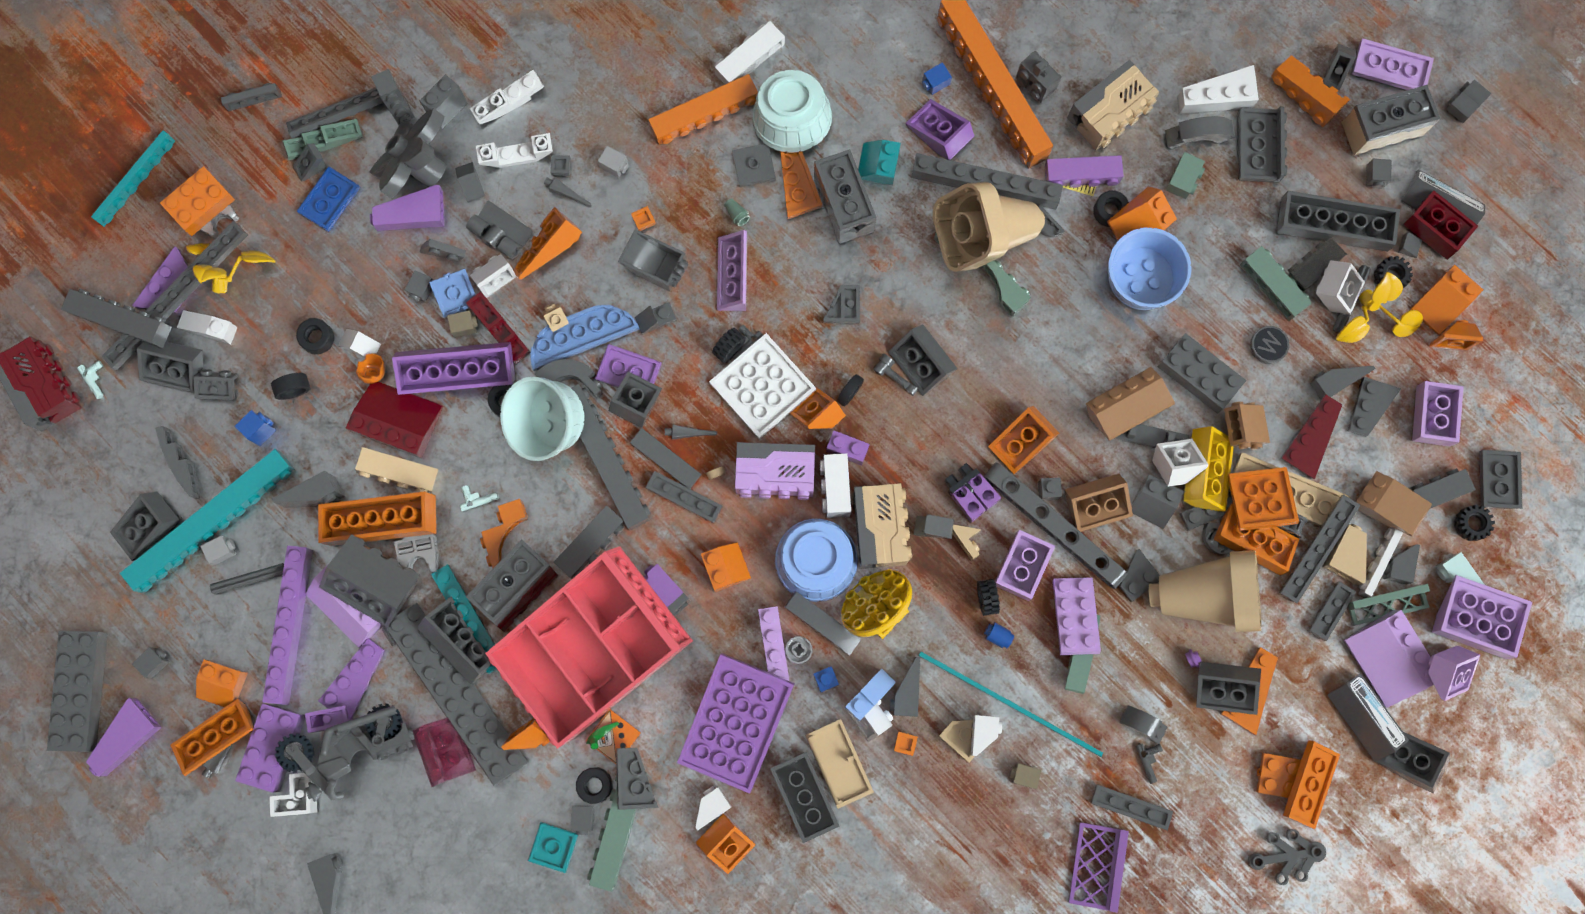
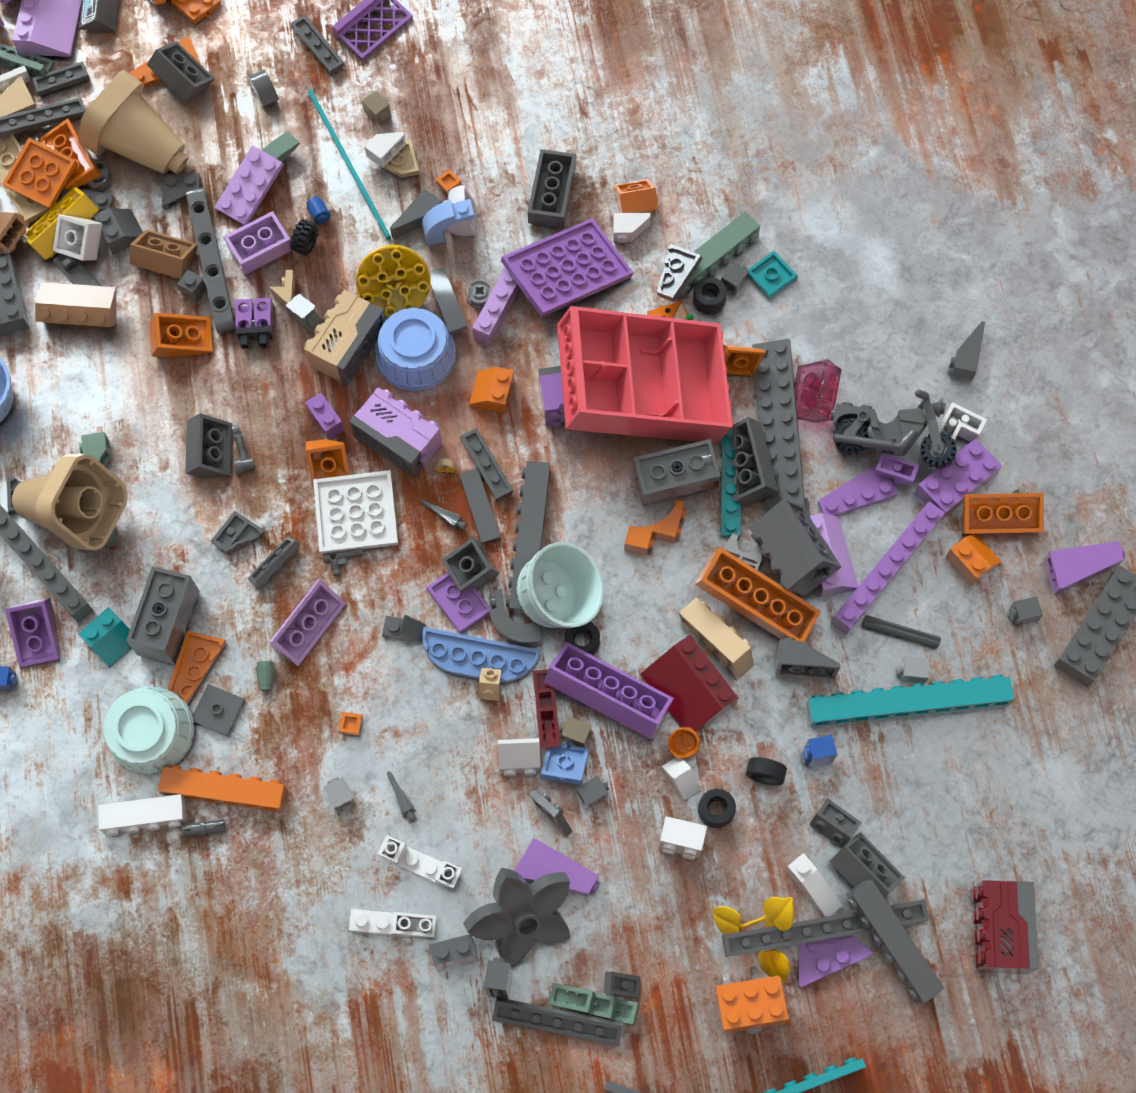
camera: 145 degrees left, 10 degrees down
light aqua hose [77,360,104,399] -> none
dark grey slope [110,491,179,561] -> none
dark grey slope [155,426,200,499] -> none
blue tile [297,166,361,232] -> none
dark grey slope [455,162,485,202] -> none
light aqua hose [460,485,499,511] -> none
dark grey panel [466,200,533,259] -> none
orange wedge [513,207,582,280] -> none
dark grey plate [550,155,571,176] -> none
dark grey brick [553,505,625,579] -> none
dark grey piece [618,229,688,292] -> none
black tyre [712,328,746,363] -> none
tan container [805,719,874,809] -> none
blue brick [813,666,839,693] -> none
white brick [820,454,851,518] -> none
black tyre [837,374,864,407] -> none
dark grey hose [1135,743,1163,784] -> none
medium lavender plate [1185,649,1202,668] -> none
none -> dark grey pin [182,819,225,838]
none -> dark grey plate [247,536,300,588]
none -> white brick [658,816,707,860]

